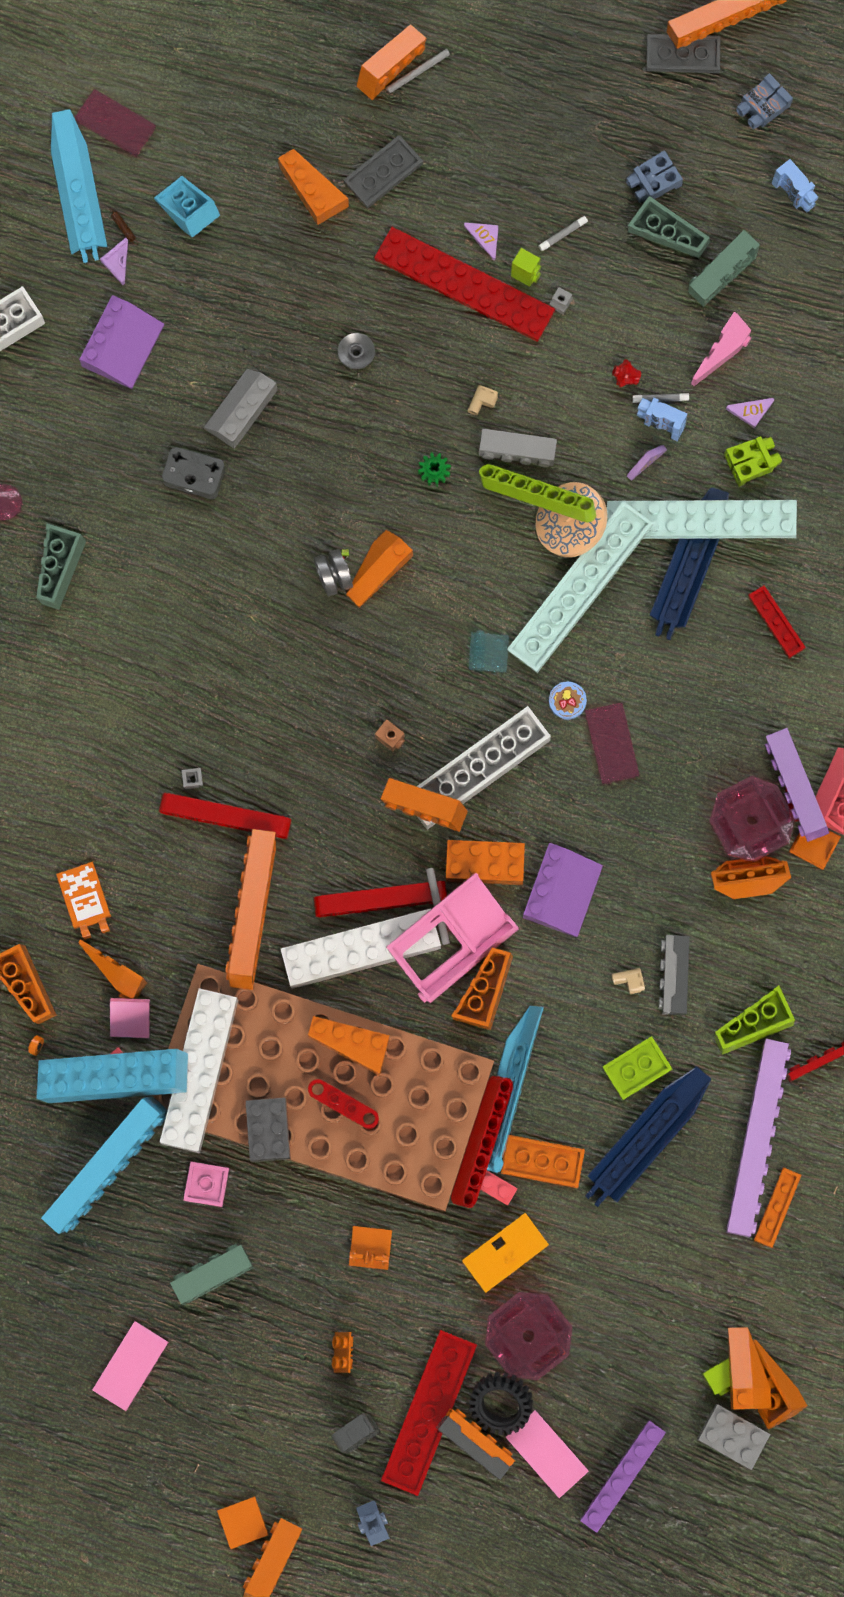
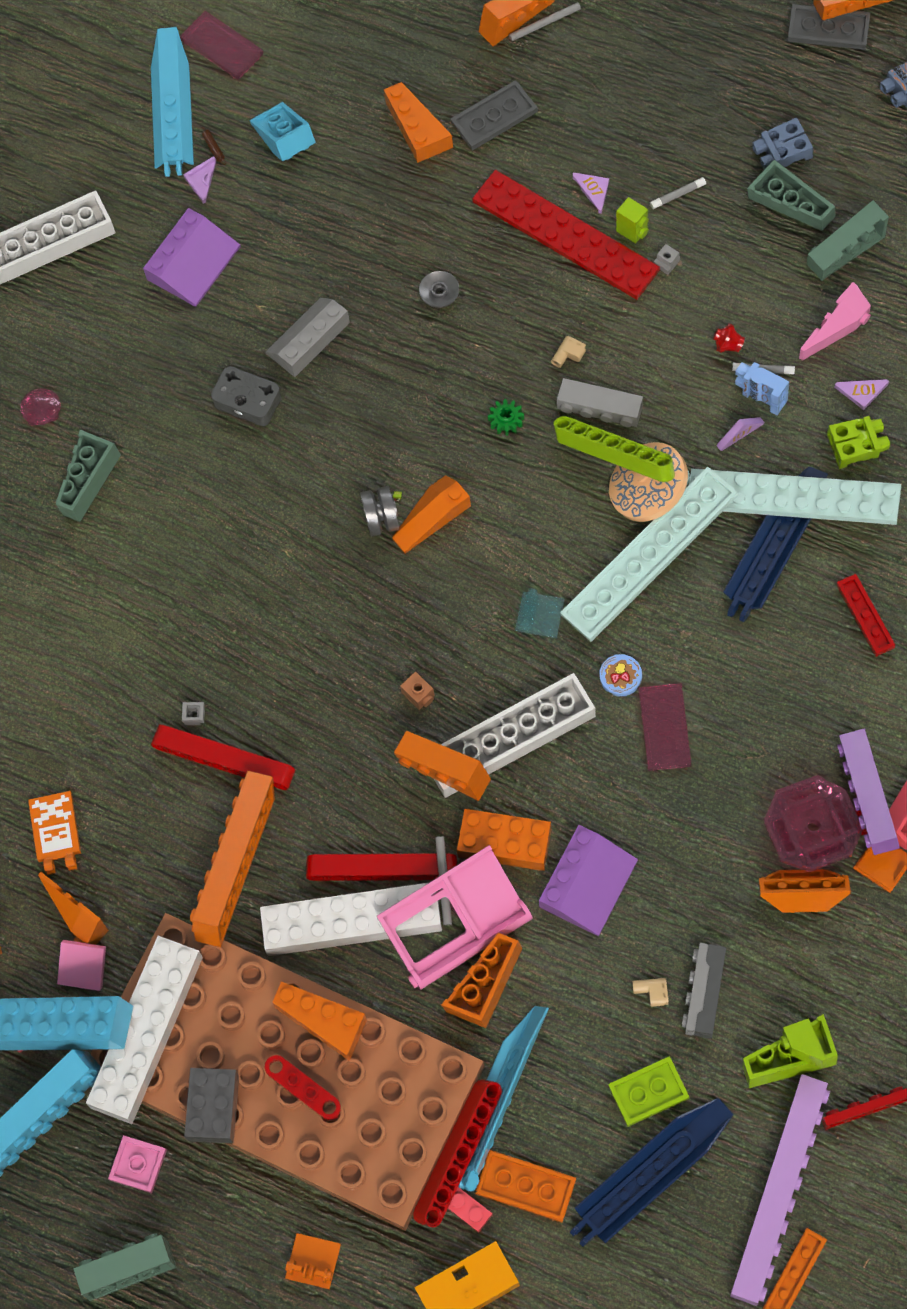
camera: 15 degrees right, 10 degrees down
none -> lime slope [780,1018,827,1068]

